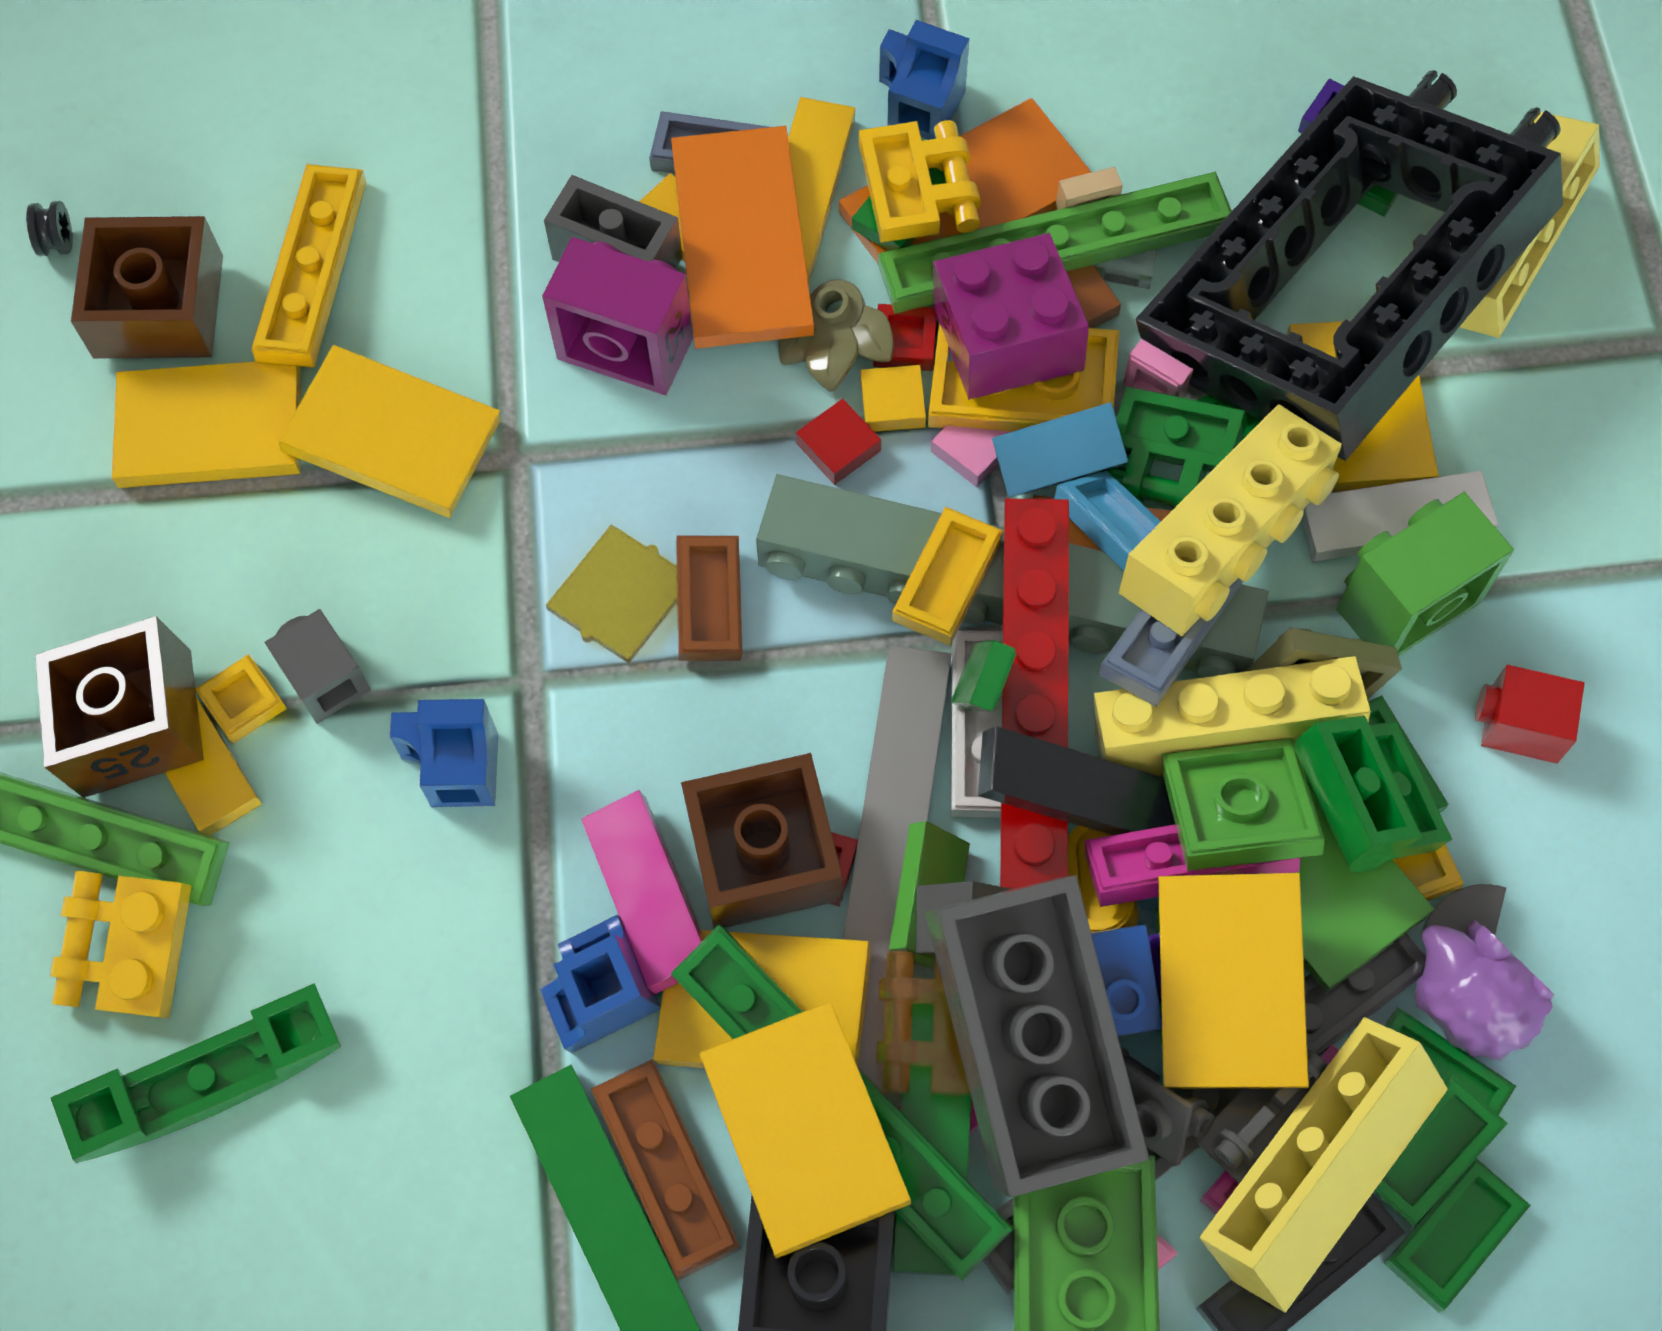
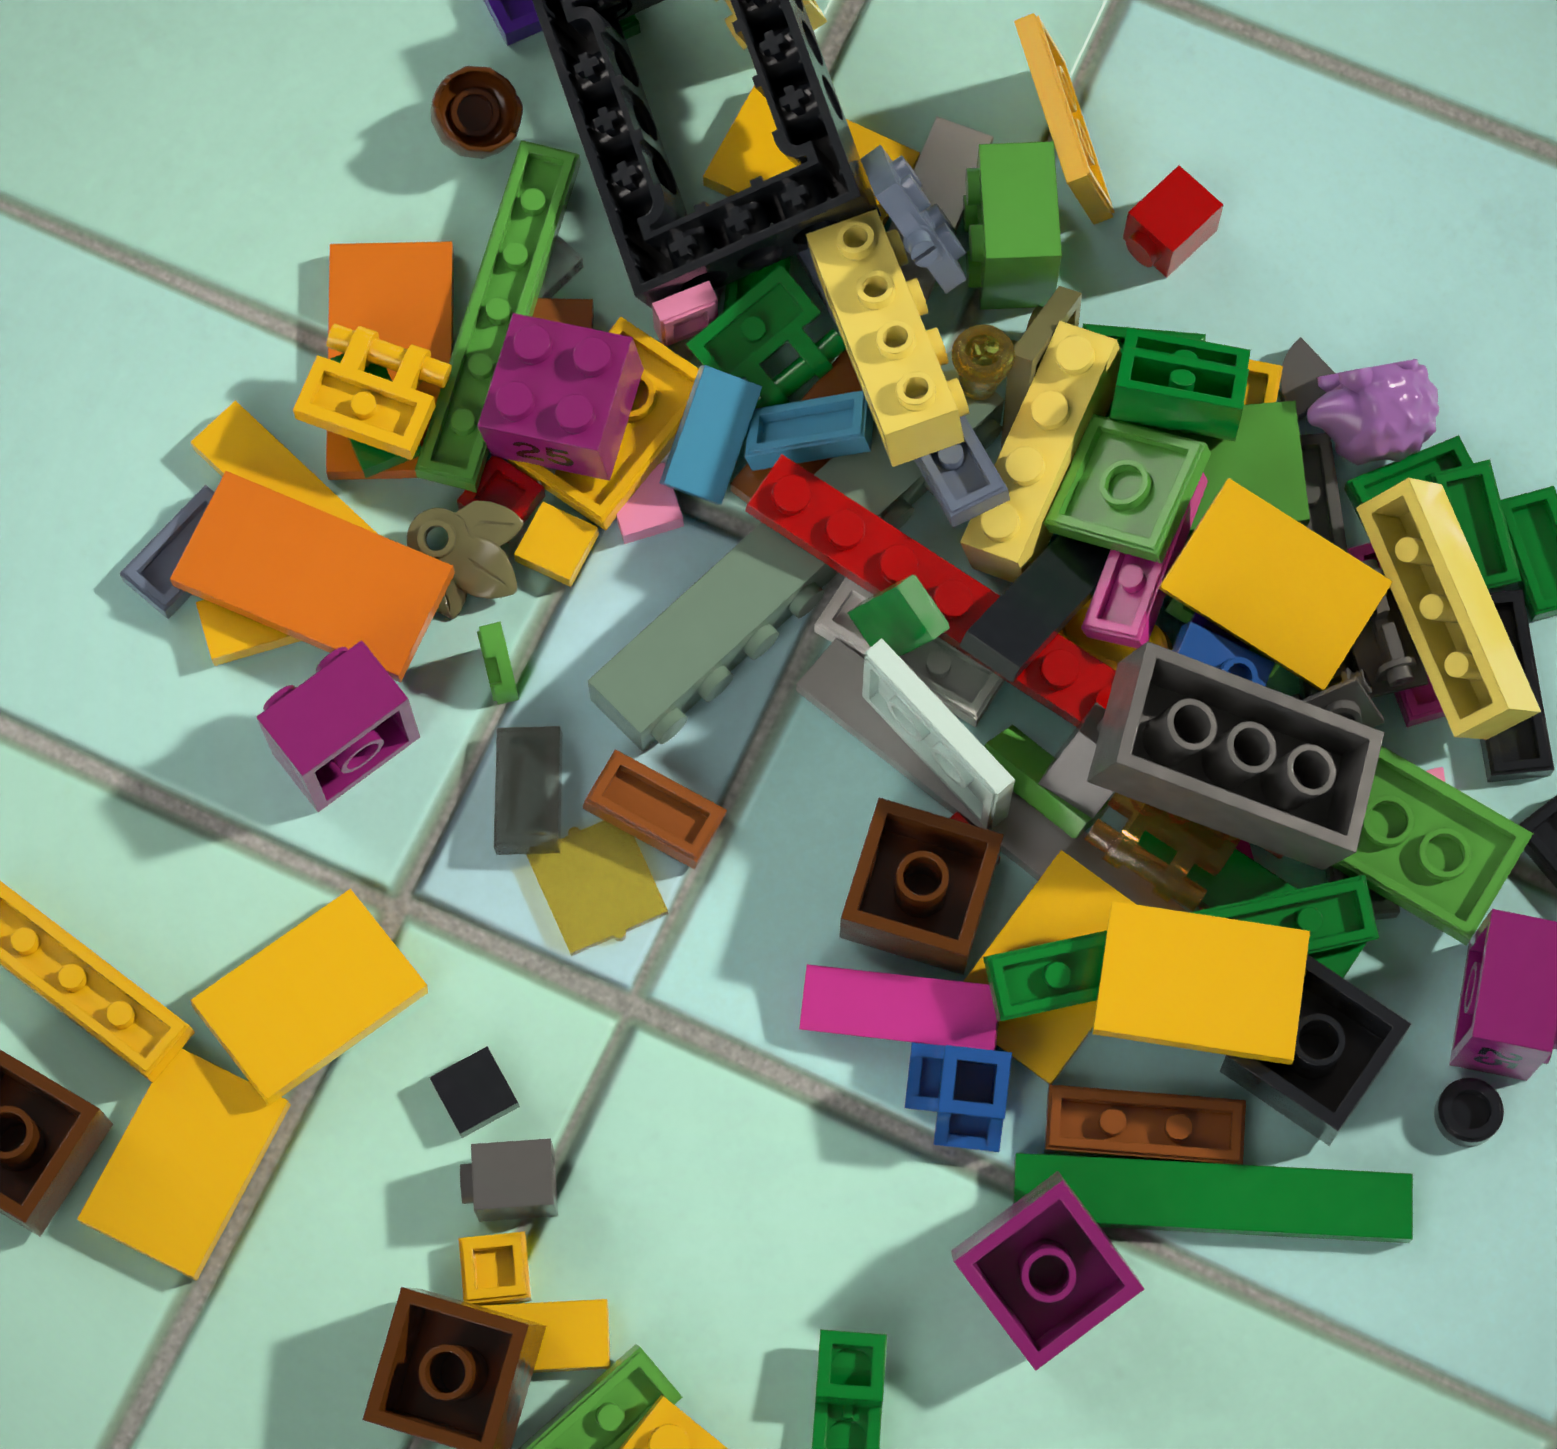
camera: 60 degrees left, 5 degrees up
blue brick [390,699,498,807] -> none
dark grey brick [544,175,683,269] -> none
red tile [796,398,881,485] -> none
blue brick [879,20,970,140] -> none
yellow tile [892,507,1003,646] -> none
tan tile [1055,167,1123,210] -> none
none -> black tile [429,1046,520,1138]
none -> reddish brown hair [431,66,523,159]
none -> bright green tile [477,621,519,705]
none -> clear smoke tile [494,726,563,855]
none -> sand blue plate [860,145,967,294]
none -> light aqua tile [862,638,1015,830]
none -> clear yellow cone [951,324,1015,400]
none -> magenta brick [951,1171,1144,1371]
none -> yellow tile [1014,13,1115,225]

